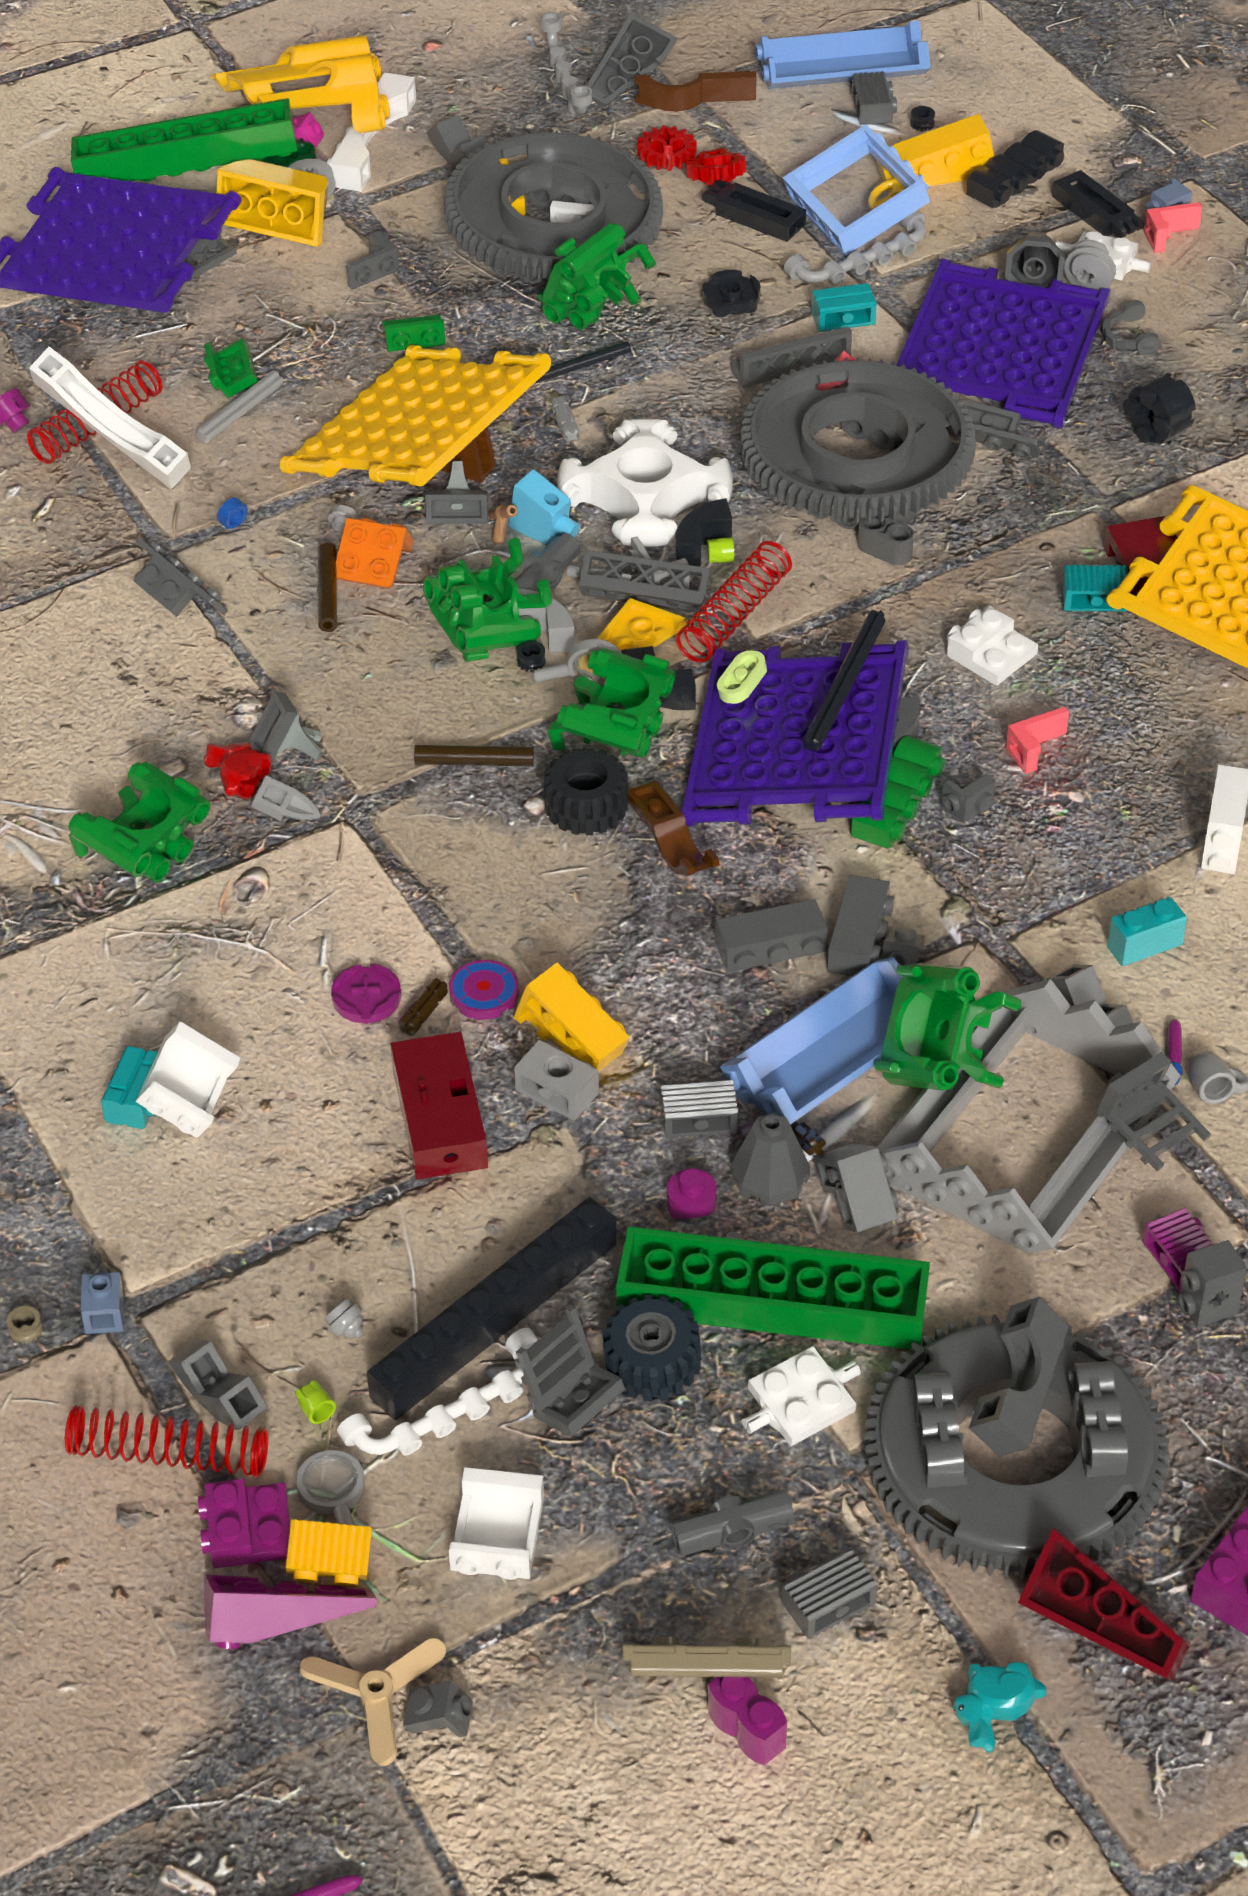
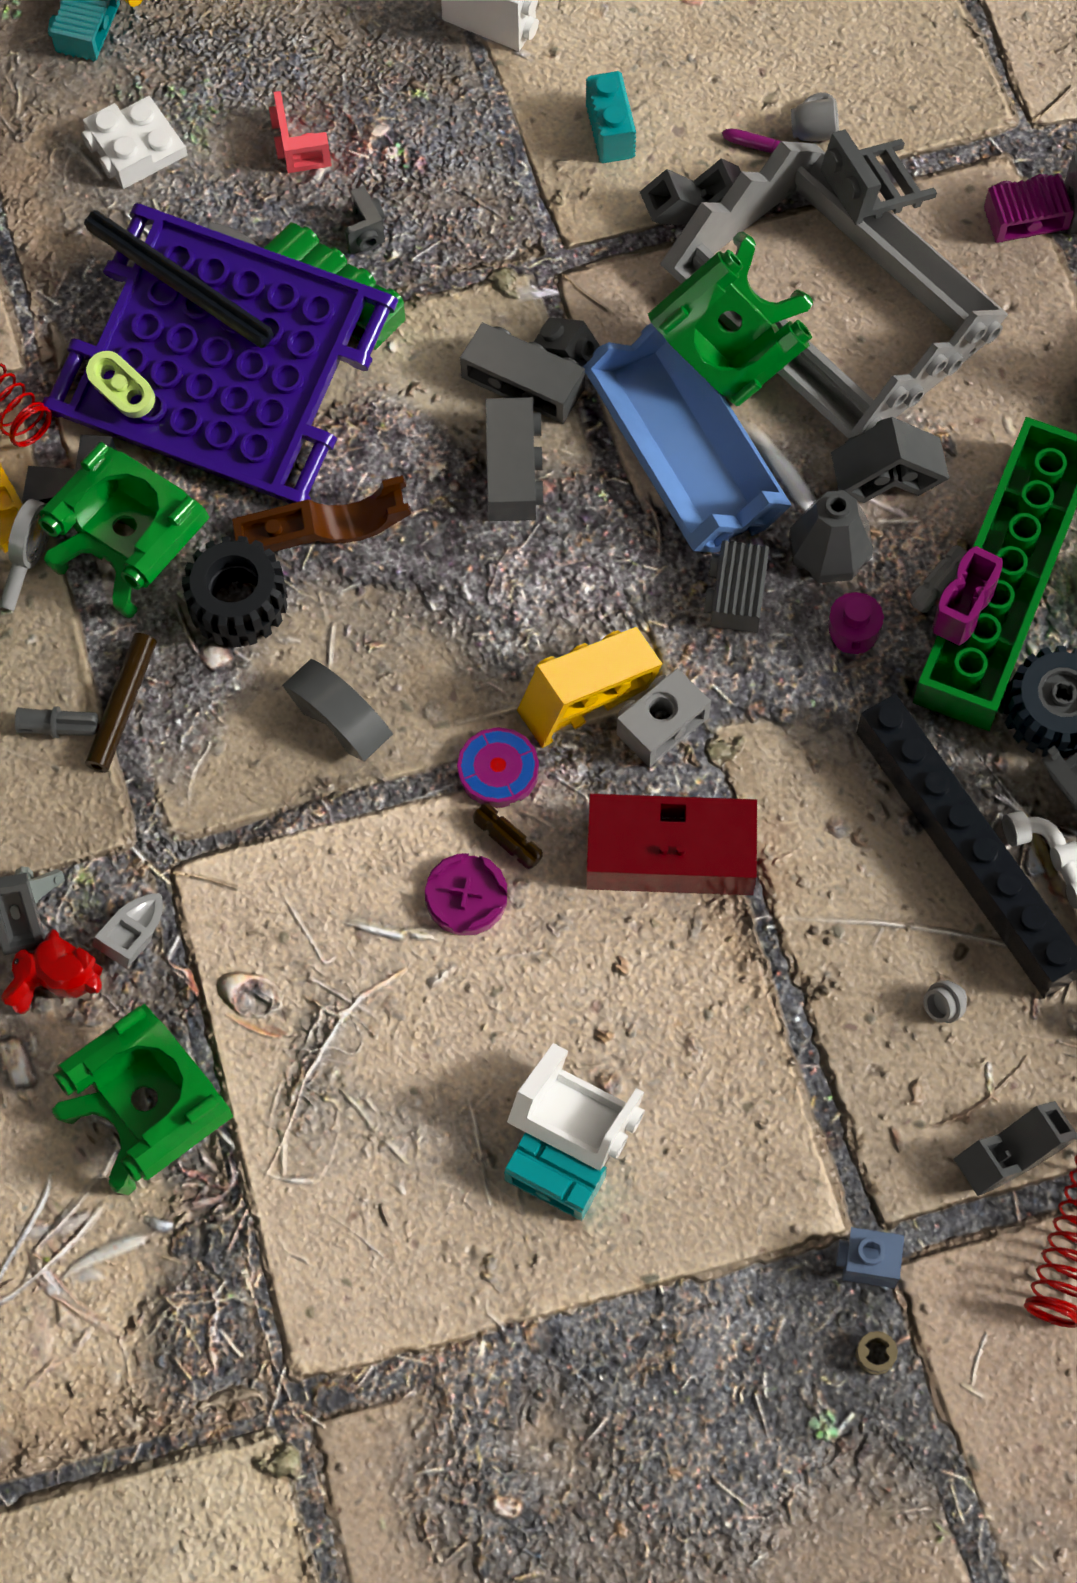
camera: 75 degrees left, 20 degrees up
lime hose [295,1380,336,1424] -> none
dark brown axle [790,1121,826,1157] -> none
none -> dark grey axle [15,706,99,738]
none -> dark grey brick [282,659,393,761]
none -> magenta brick [933,546,1003,645]

